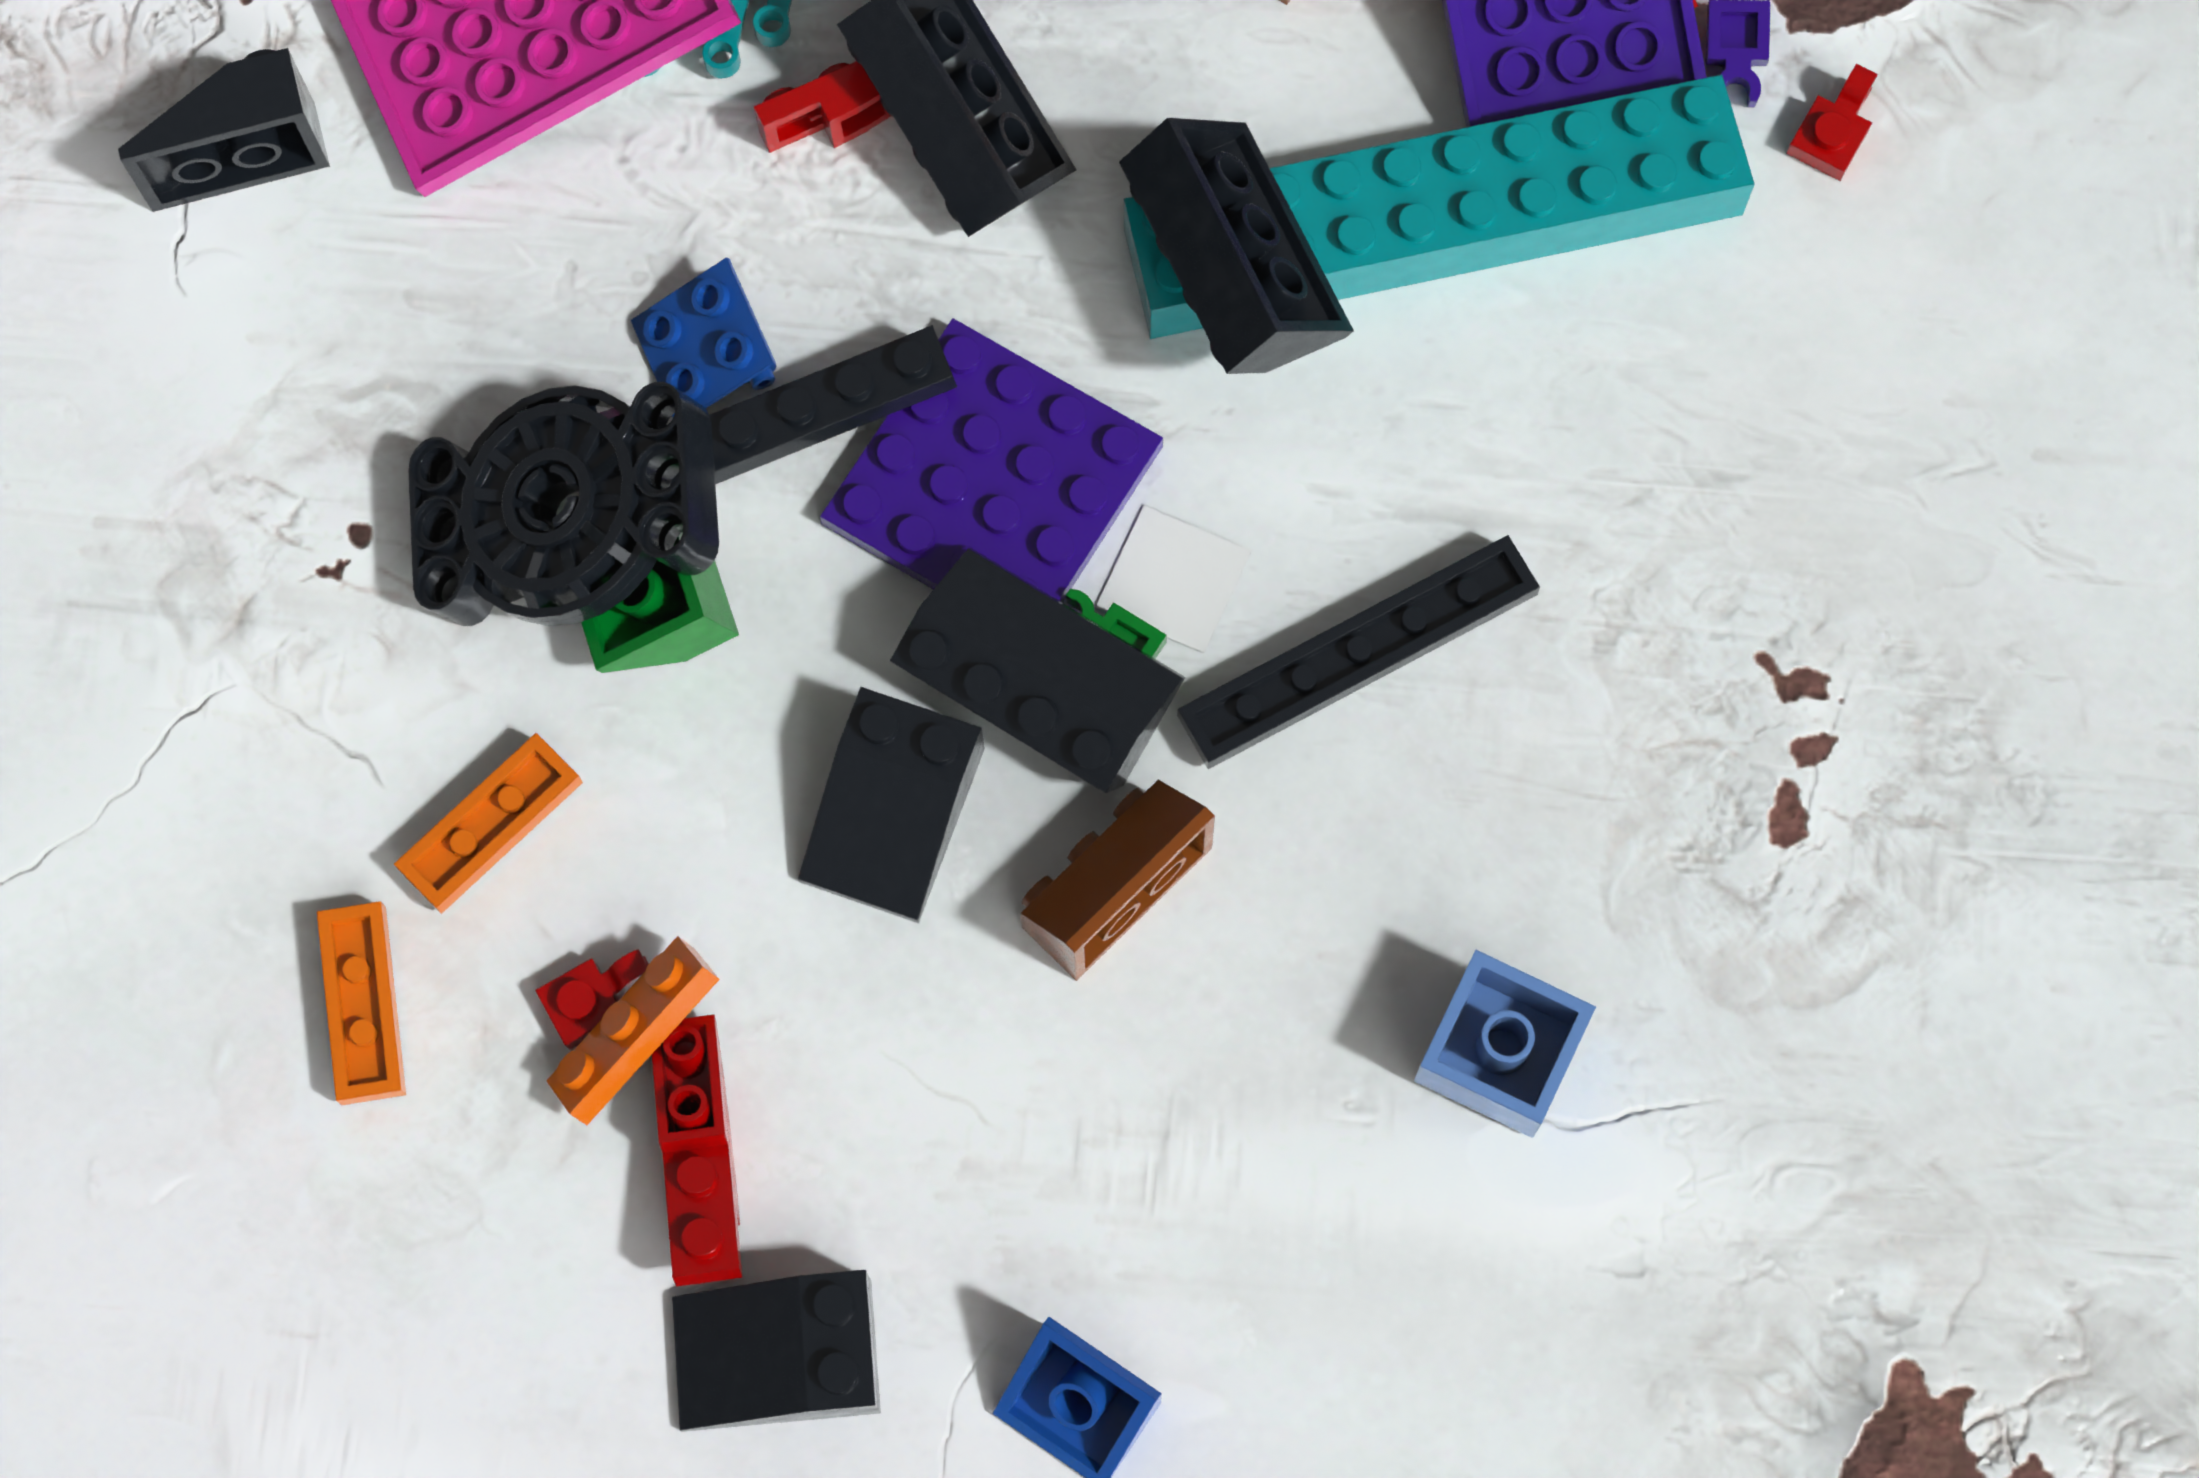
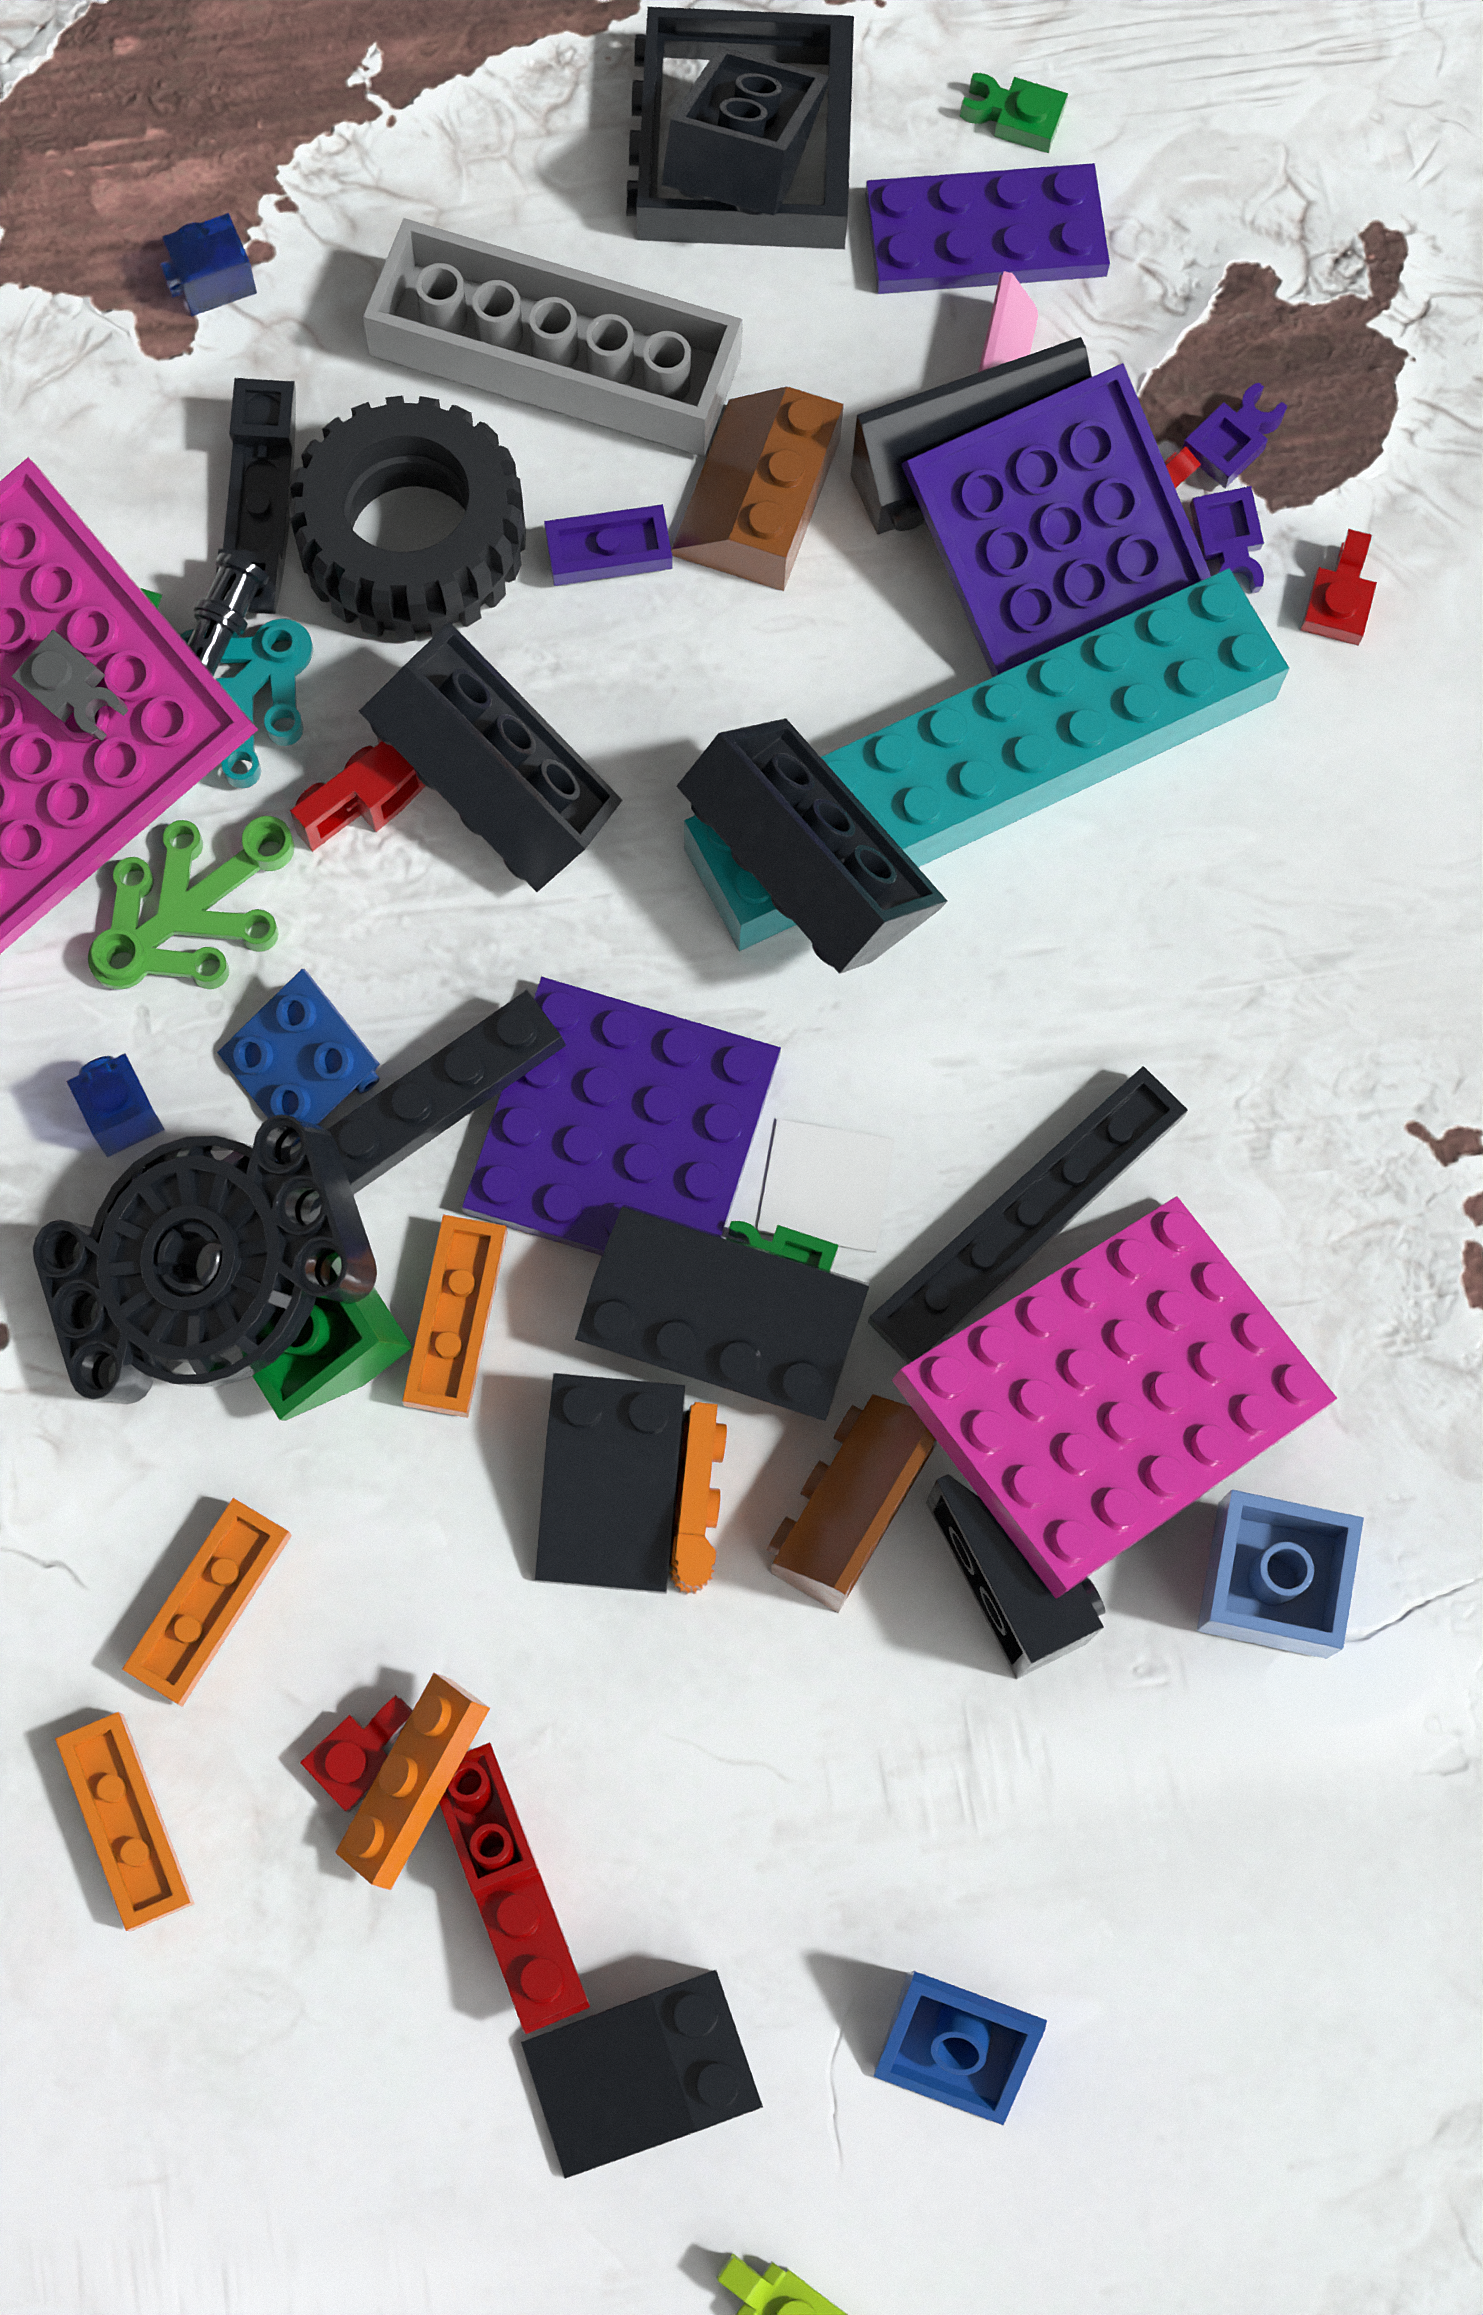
camera: 20 degrees left, 0 degrees up
none -> clear blue brick [66,1053,165,1158]
none -> bright green plant [88,816,295,989]
none -> orange plate [402,1214,508,1418]
none -> orange hinge [669,1402,727,1595]
none -> dark pink plate [892,1196,1338,1599]
none -> black slope [926,1474,1106,1679]

